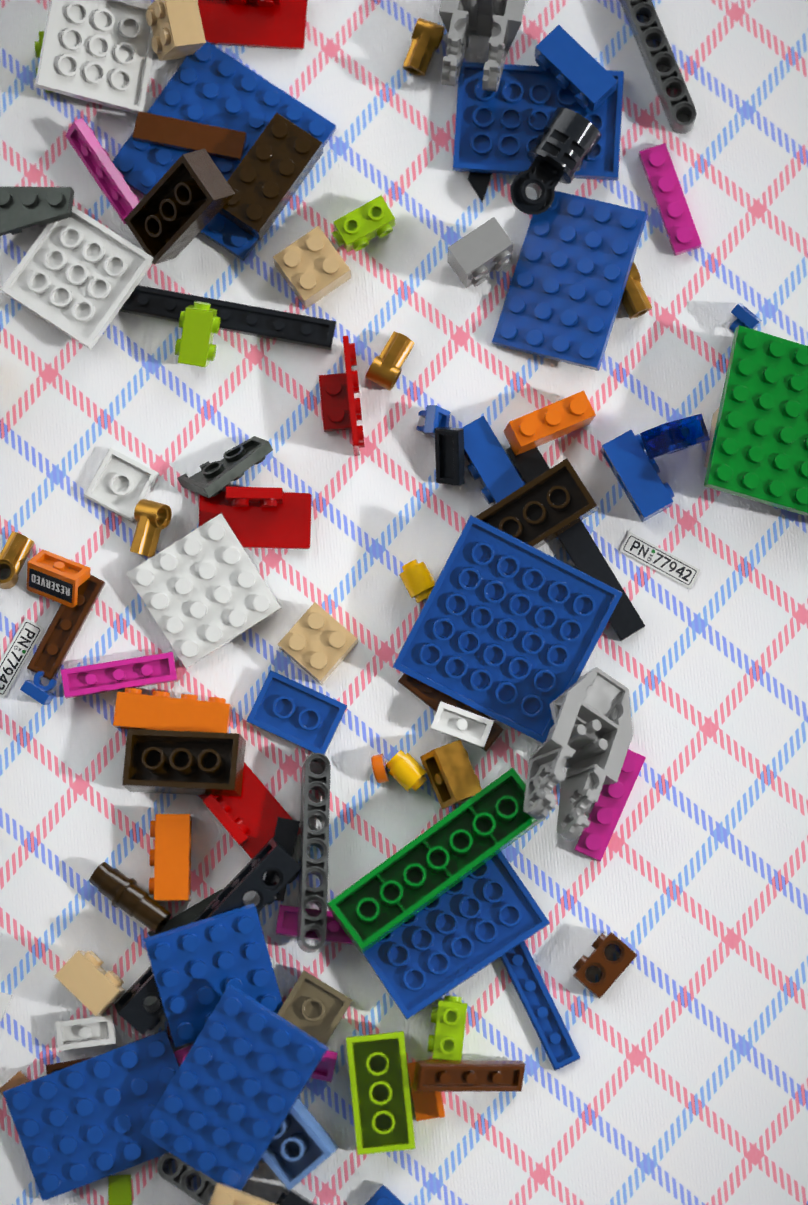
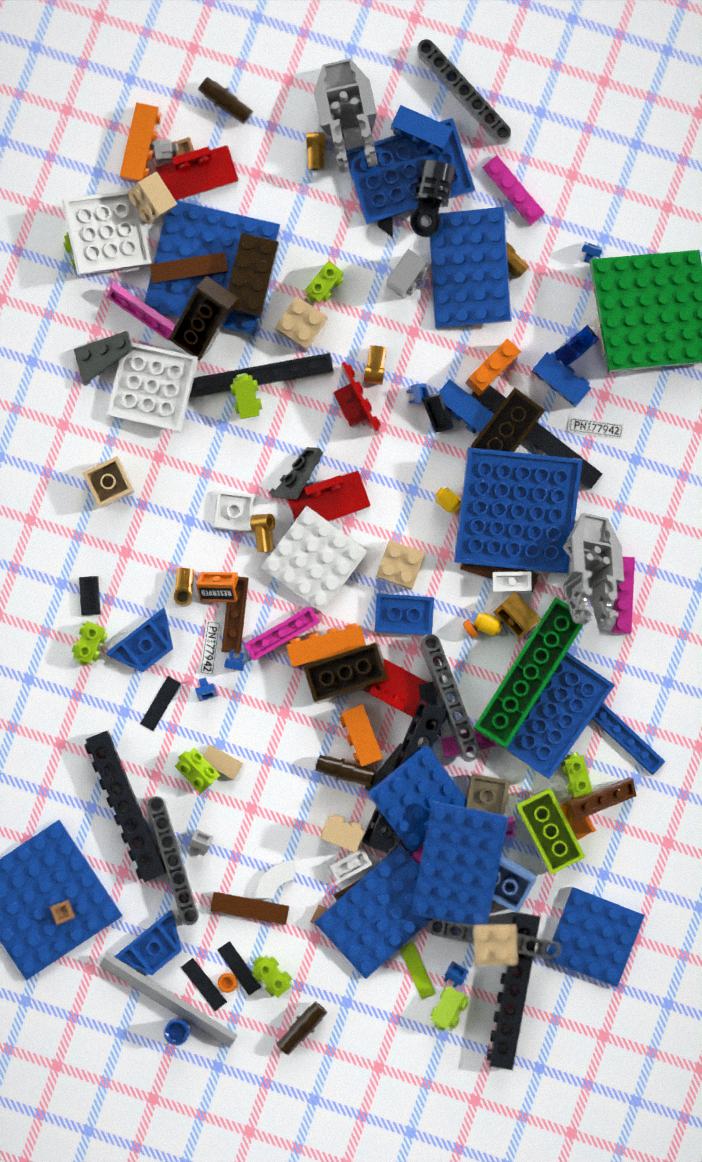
camera: 25 degrees left, 5 degrees up
reddish brown brick [572,932,637,999] -> none

